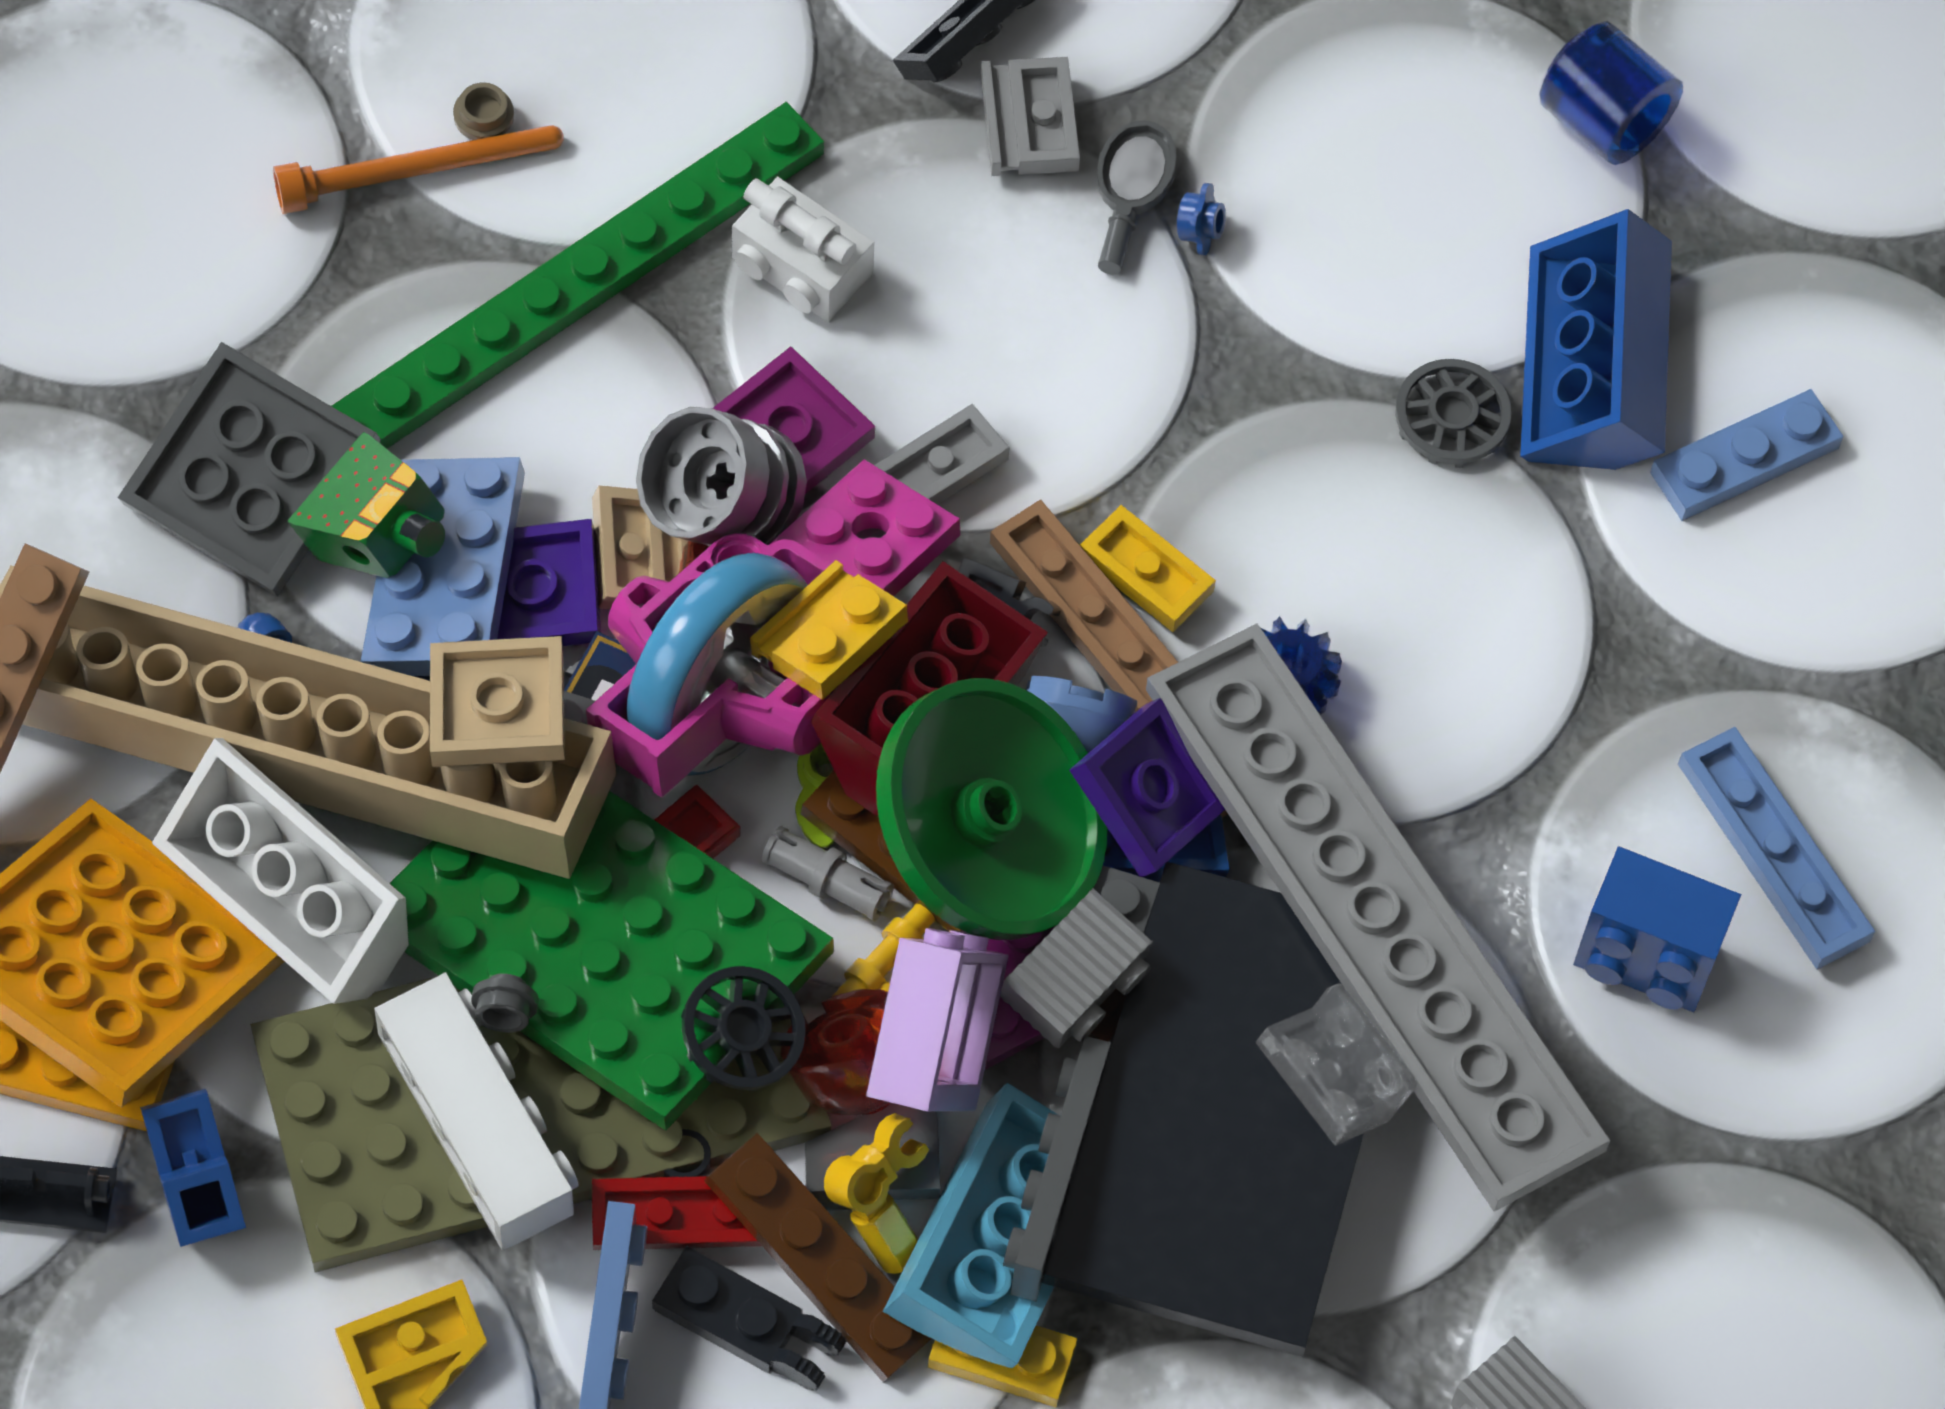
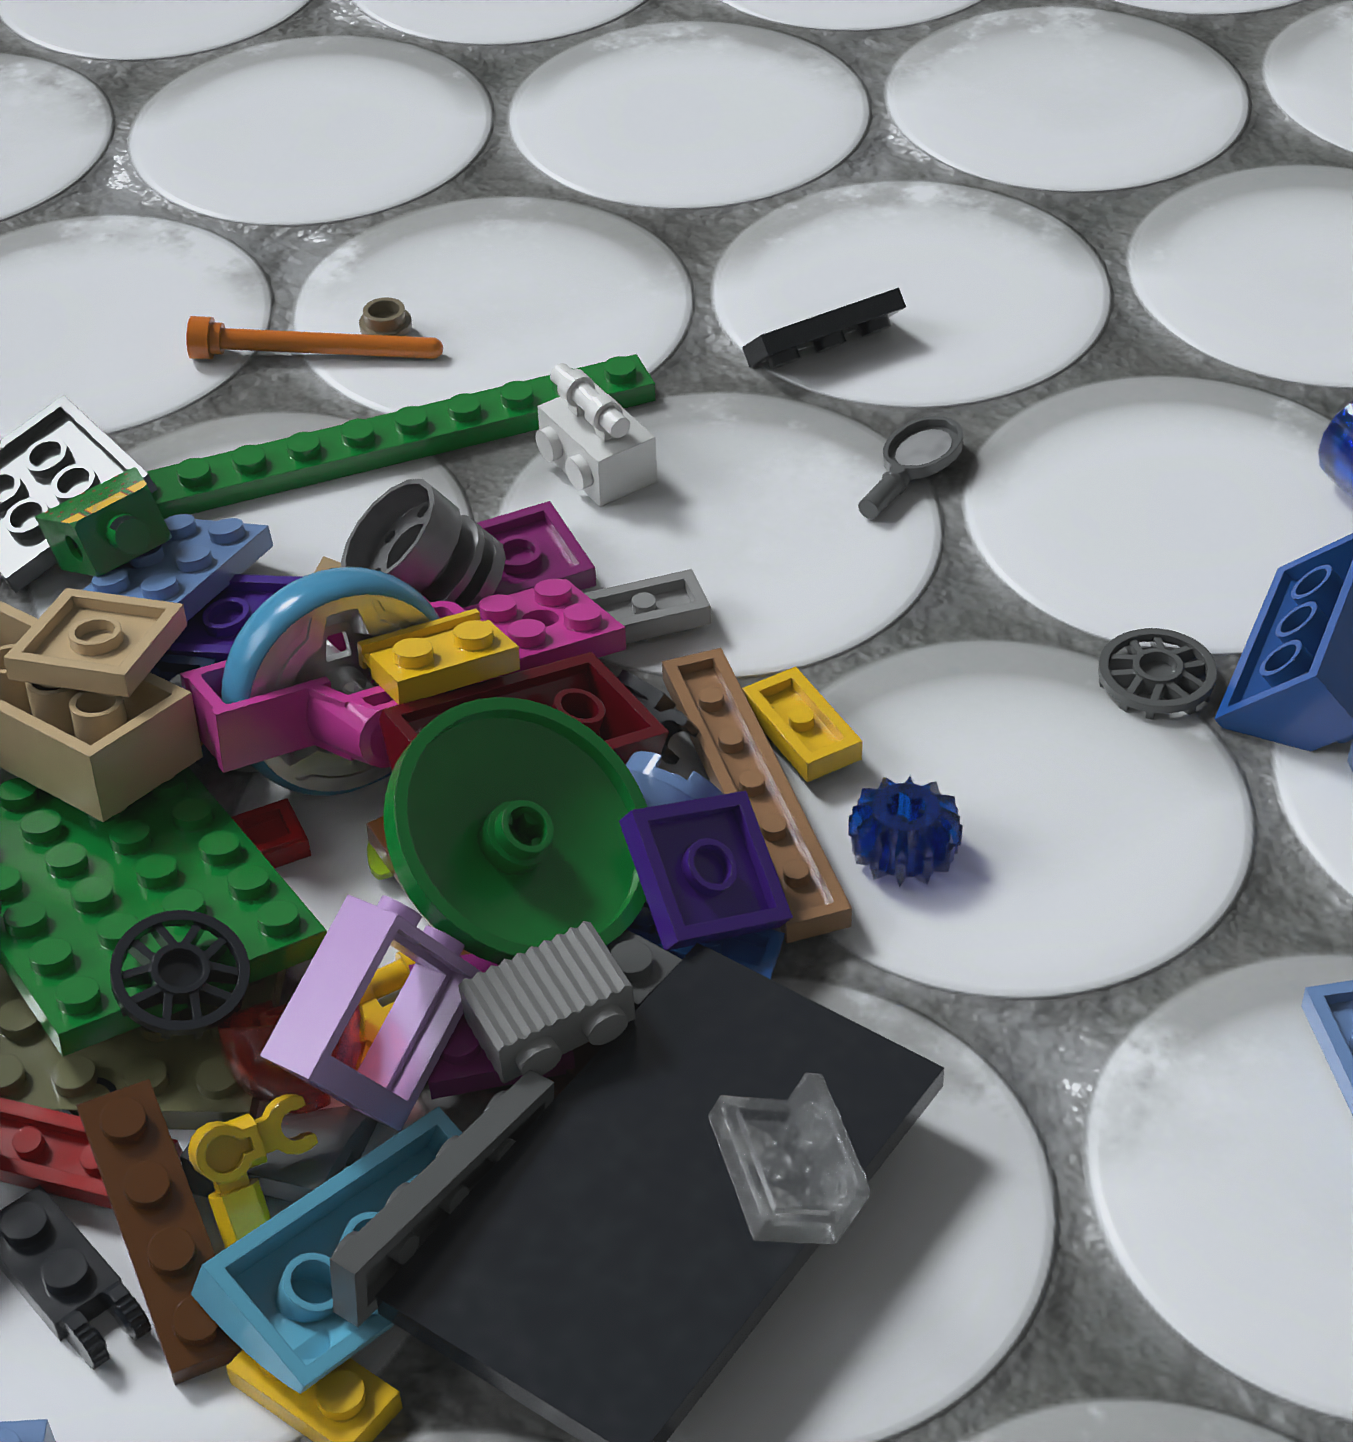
camera: 25 degrees right, 20 degrees down
light grey pin [762,826,894,921] -> none
light grey plate [980,57,1080,176] -> none
light grey plate [1146,623,1610,1212] -> none
blue plate [1177,183,1226,256] -> none
blue brick [1573,846,1742,1013] -> none

